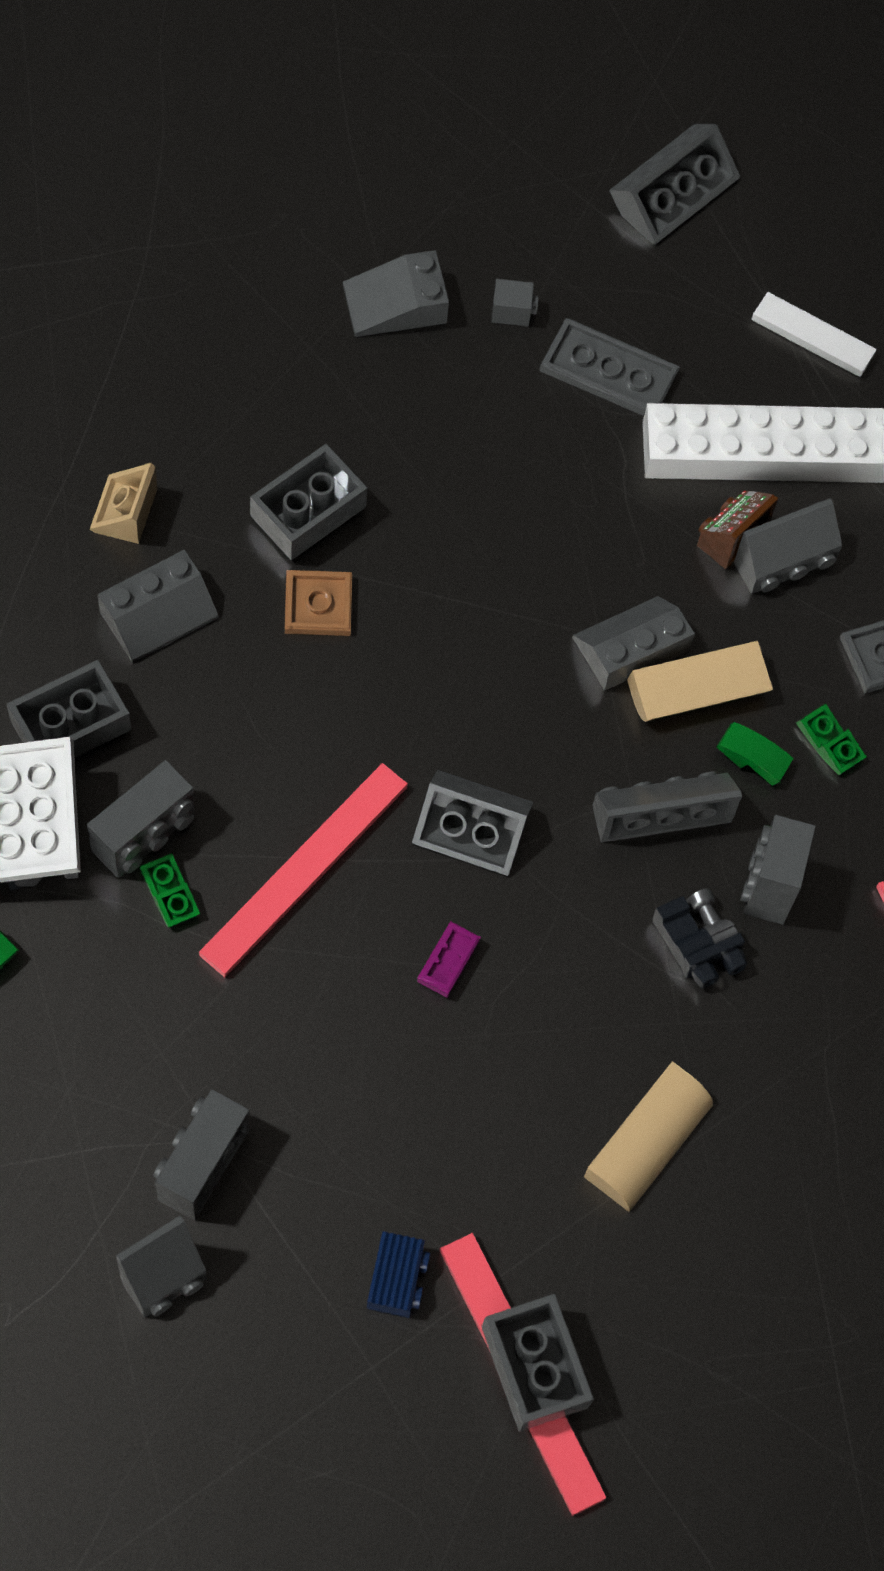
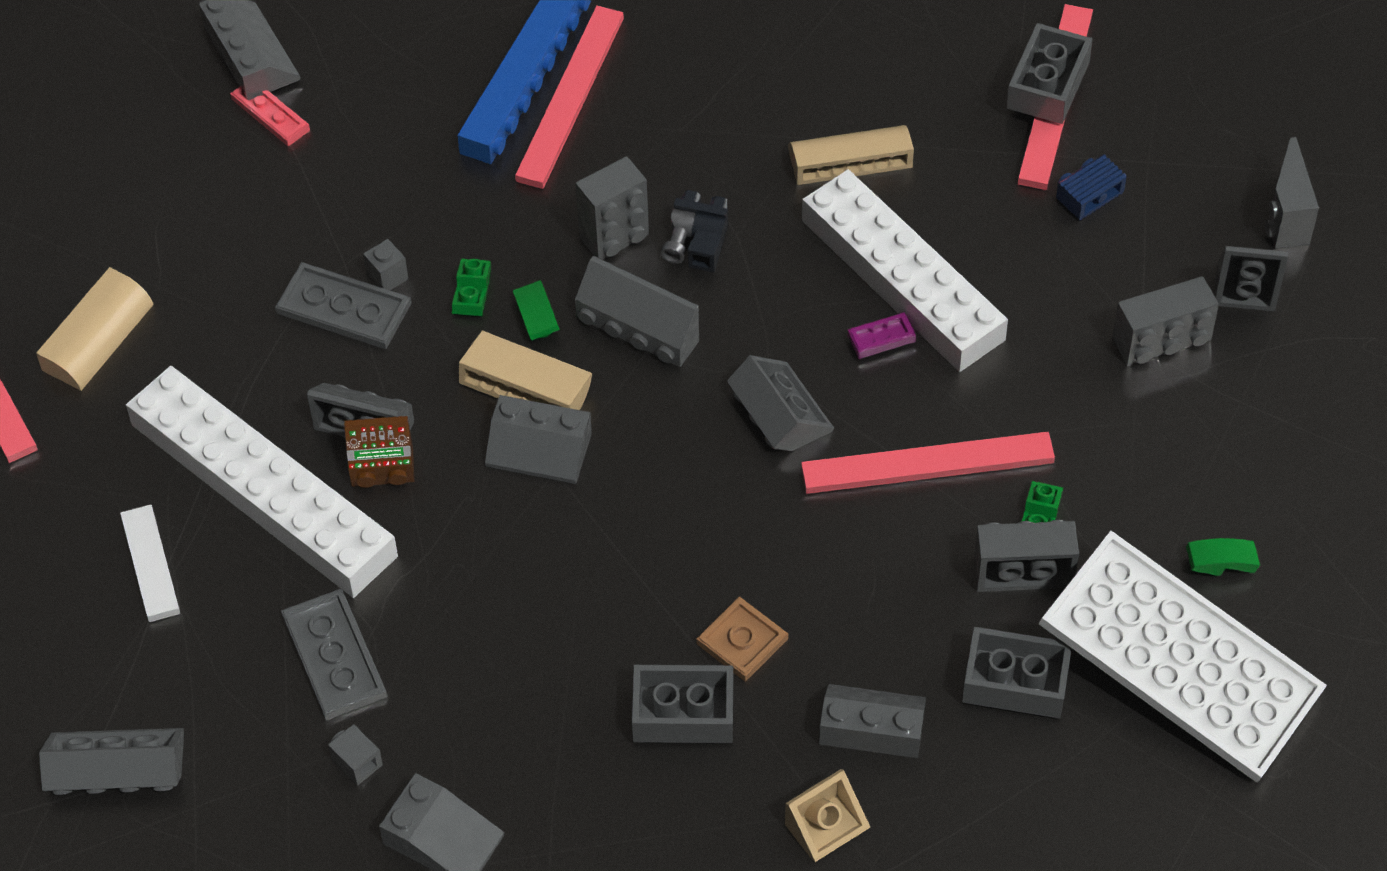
camera: 130 degrees left, 10 degrees down
none -> white brick [802,169,1008,372]
none -> dark grey slope [1265,137,1319,249]

